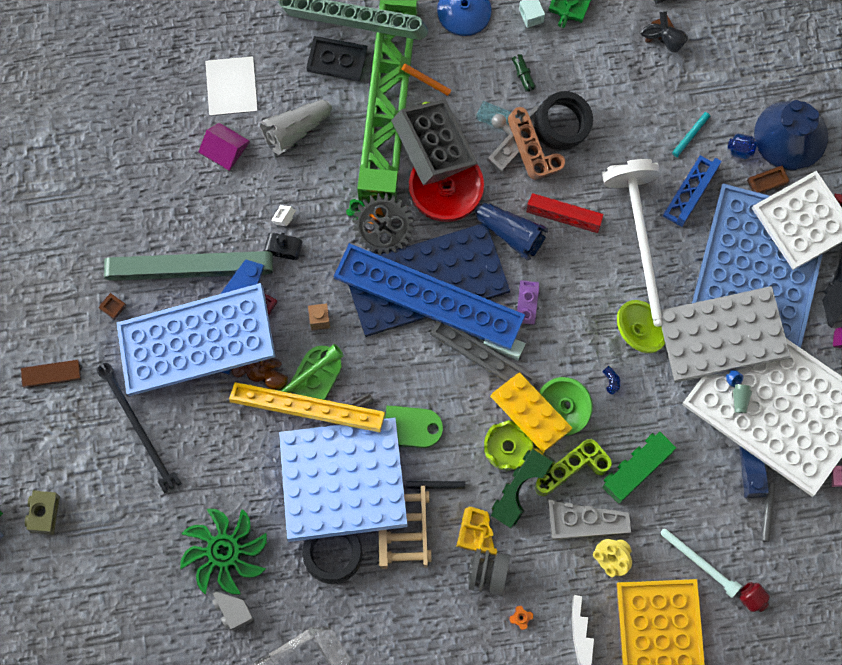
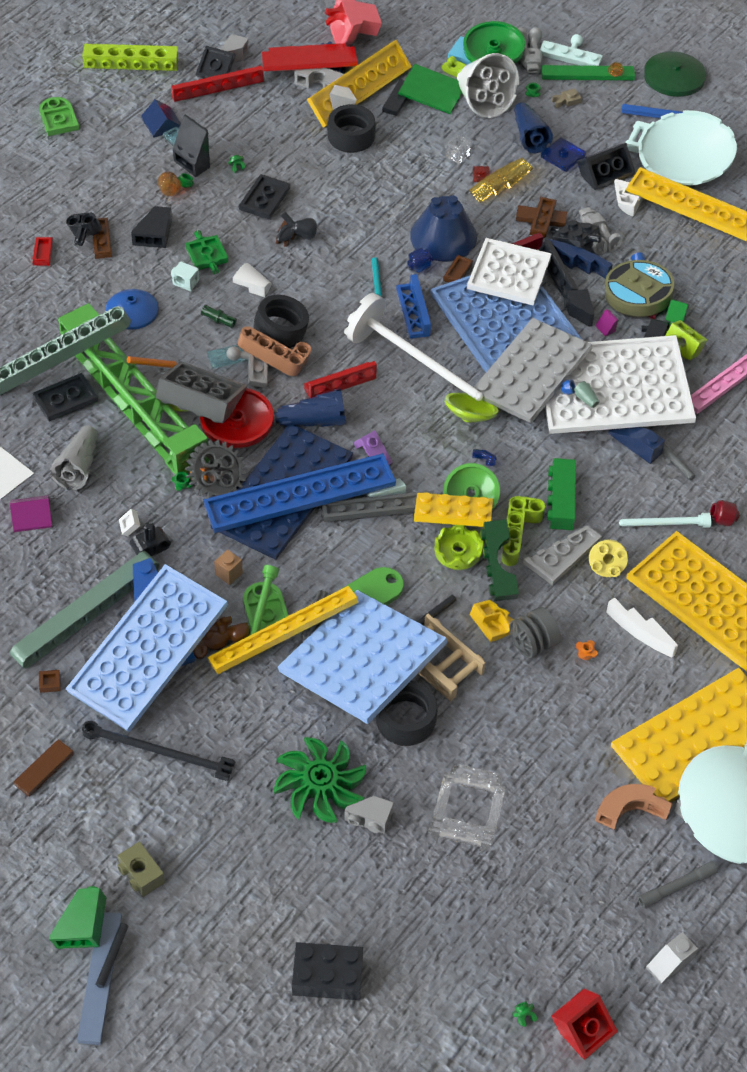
camera: 45 degrees left, 20 degrees down
none -> white slope [233,263,272,297]

